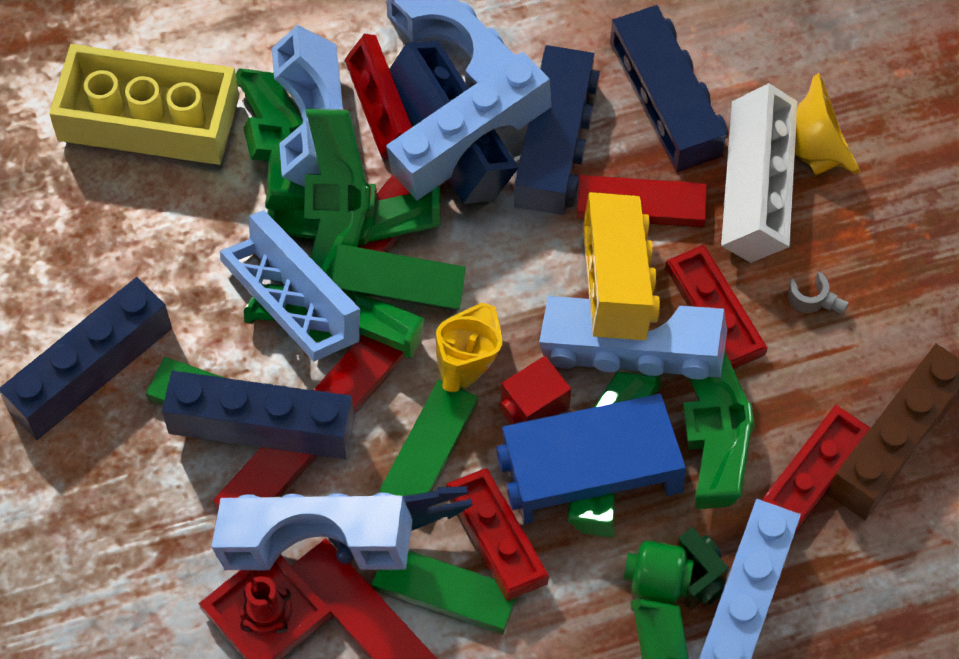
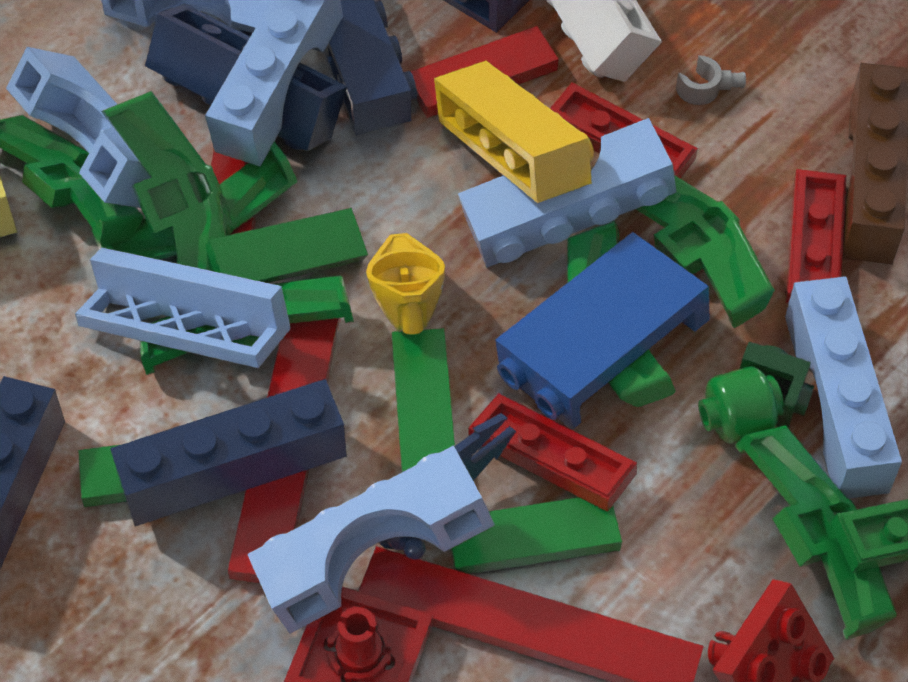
camera: 30 degrees left, 5 degrees down
red tile [344,34,412,159] -> none
red brick [499,356,571,425] -> none

